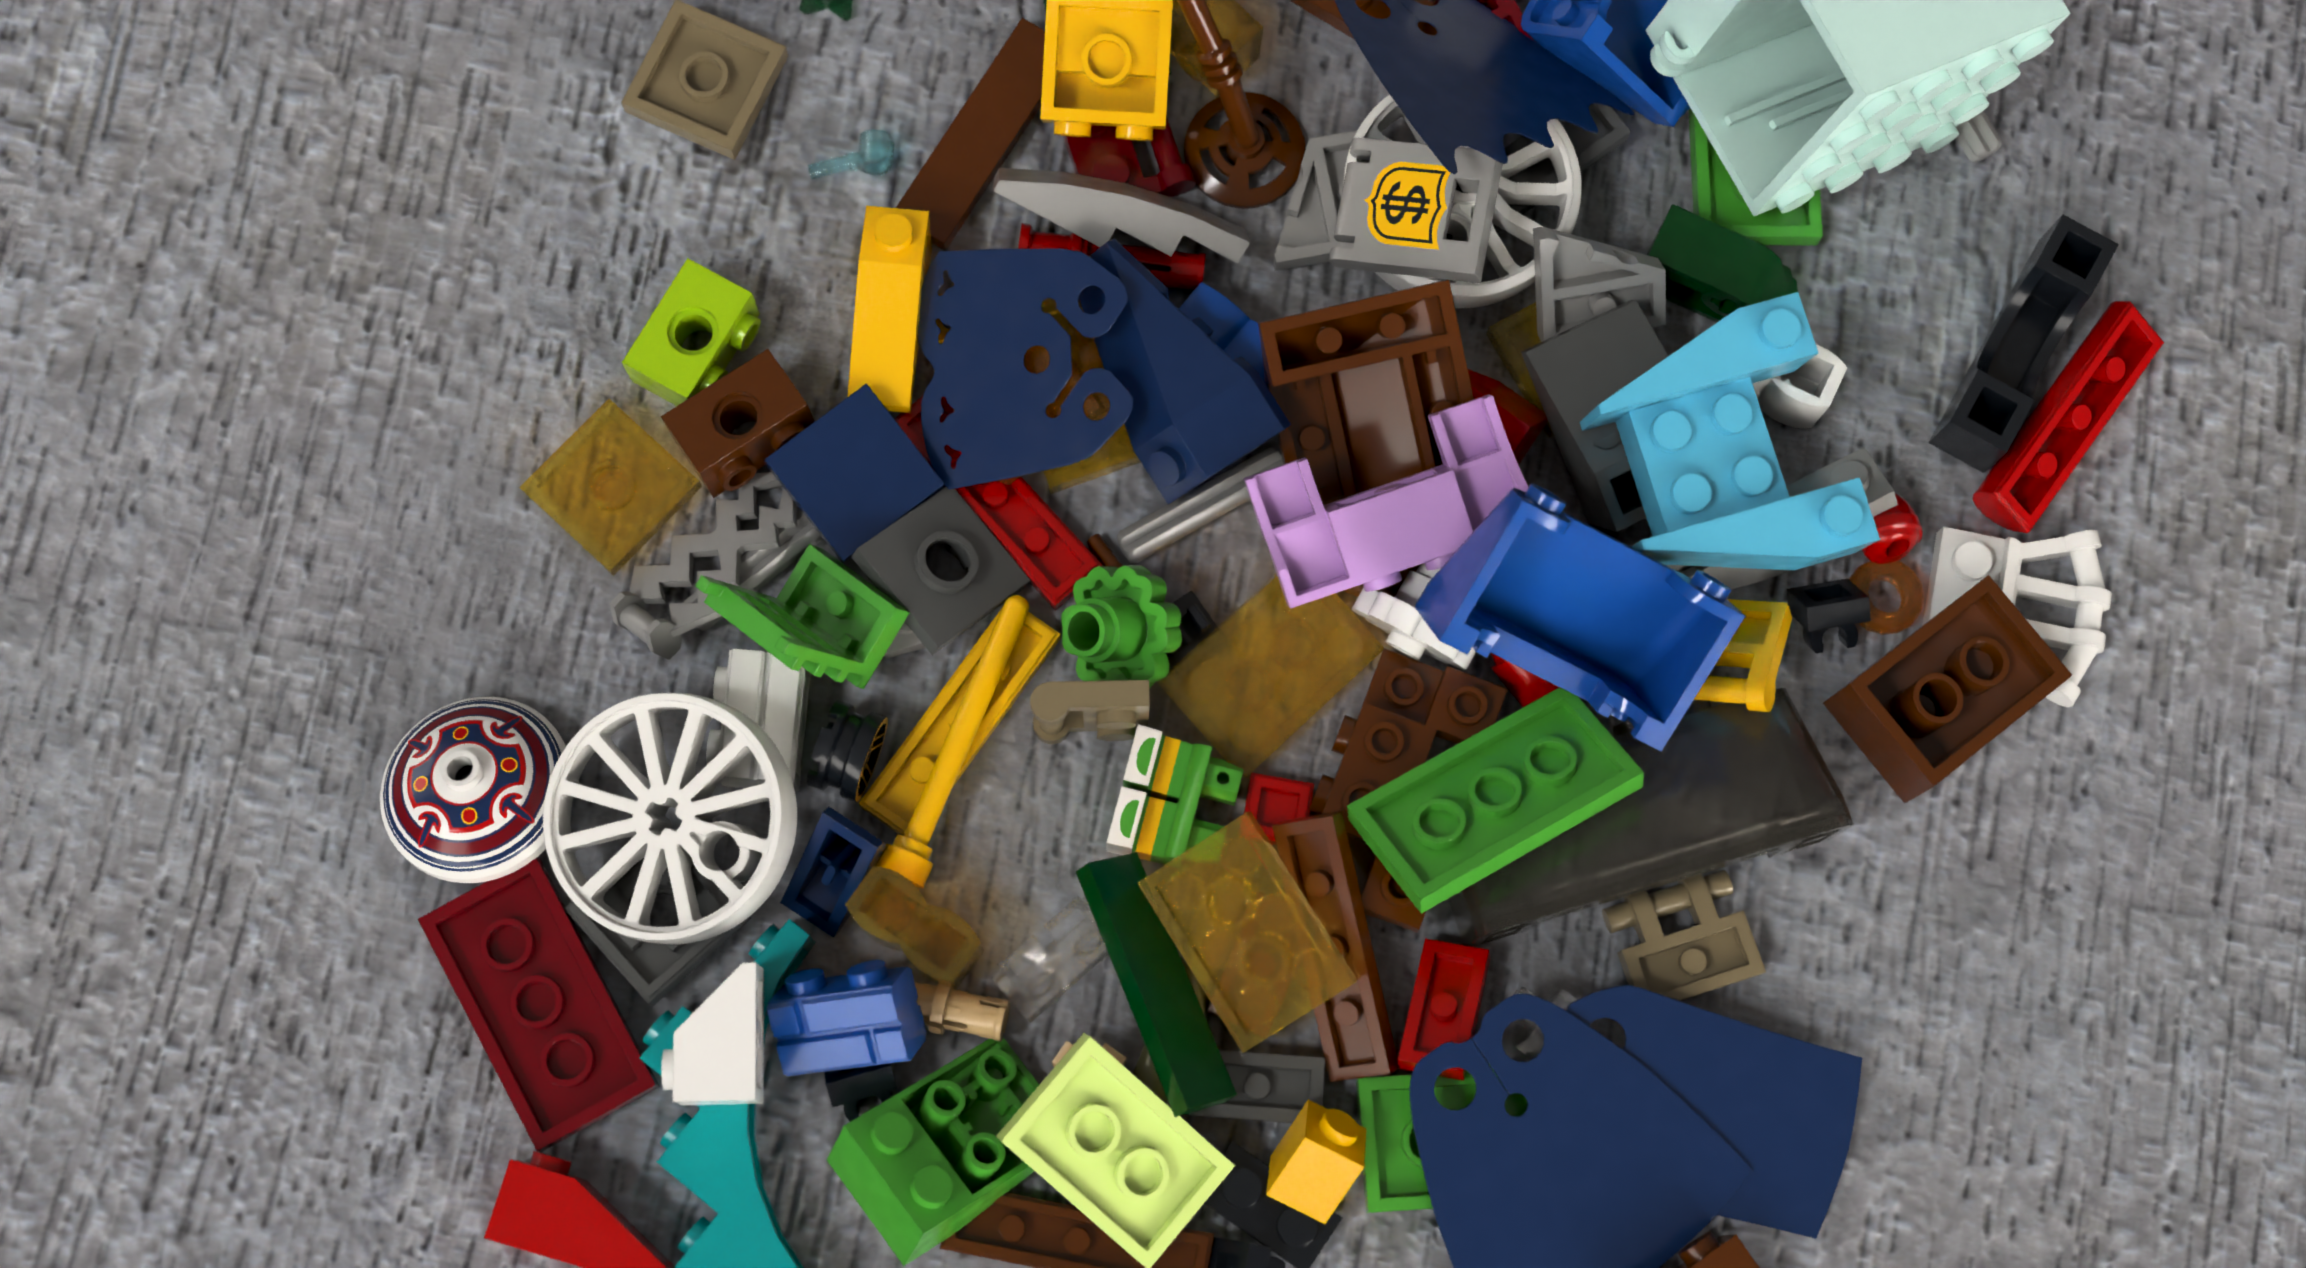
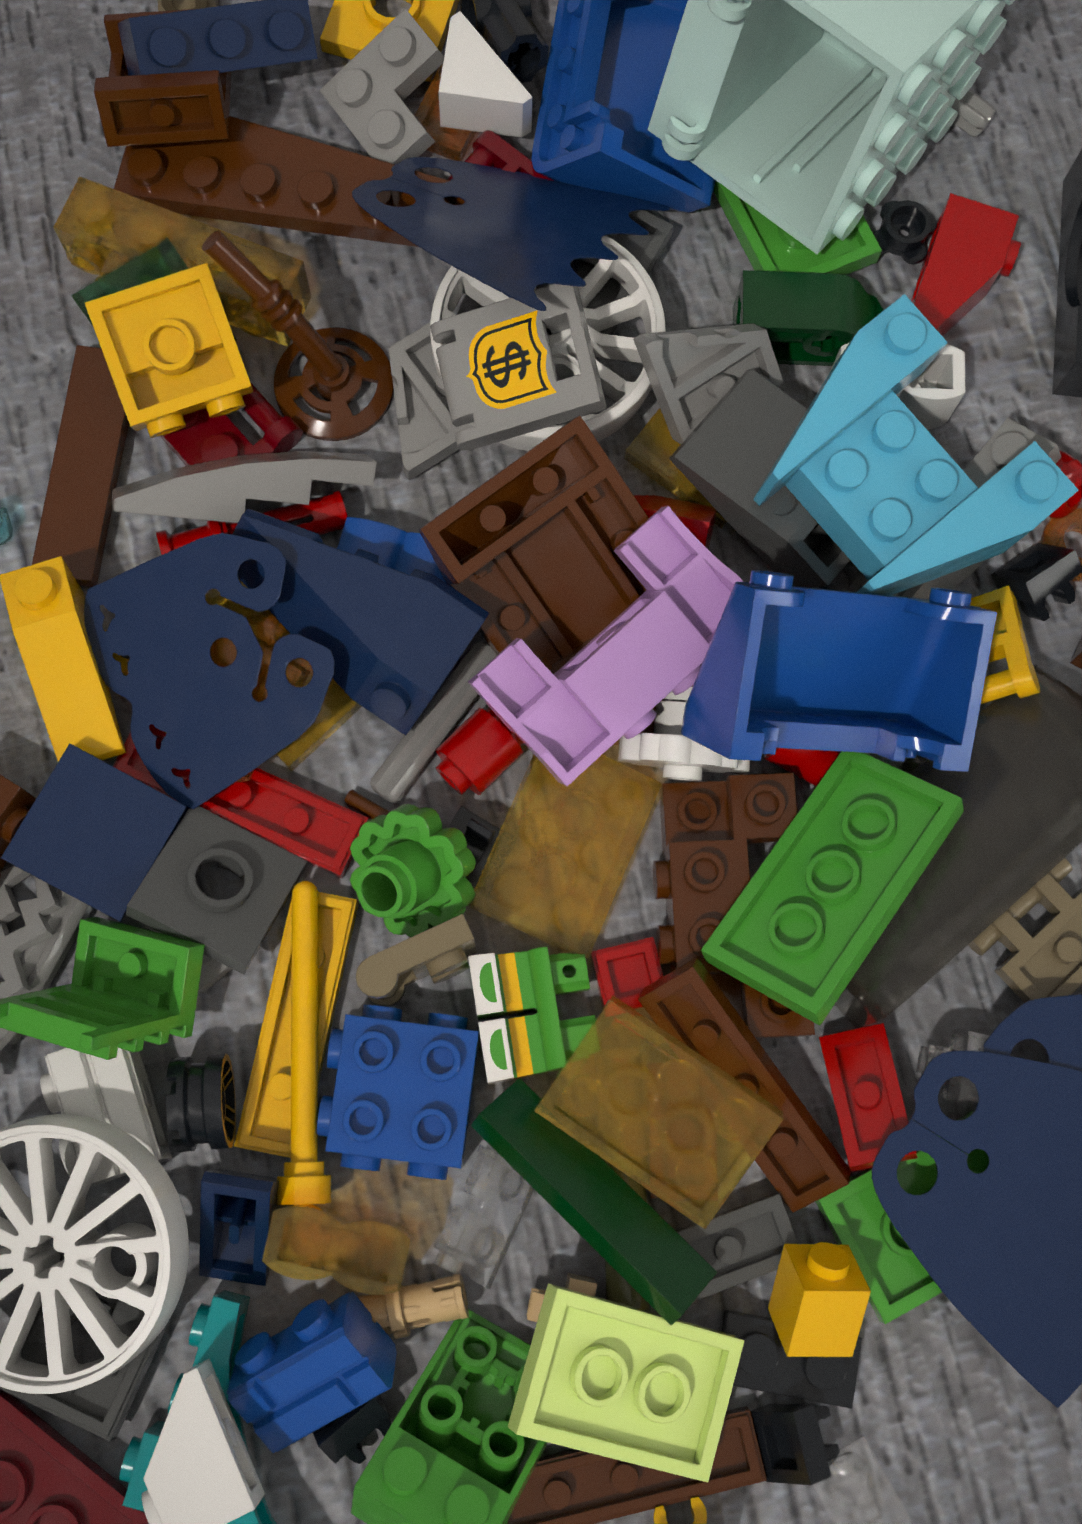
camera: 25 degrees left, 0 degrees up
none -> blue brick [317,1005,480,1180]
none -> red brick [435,707,524,795]
none -> black plate [873,200,937,265]
none -> red slope [911,193,1021,336]

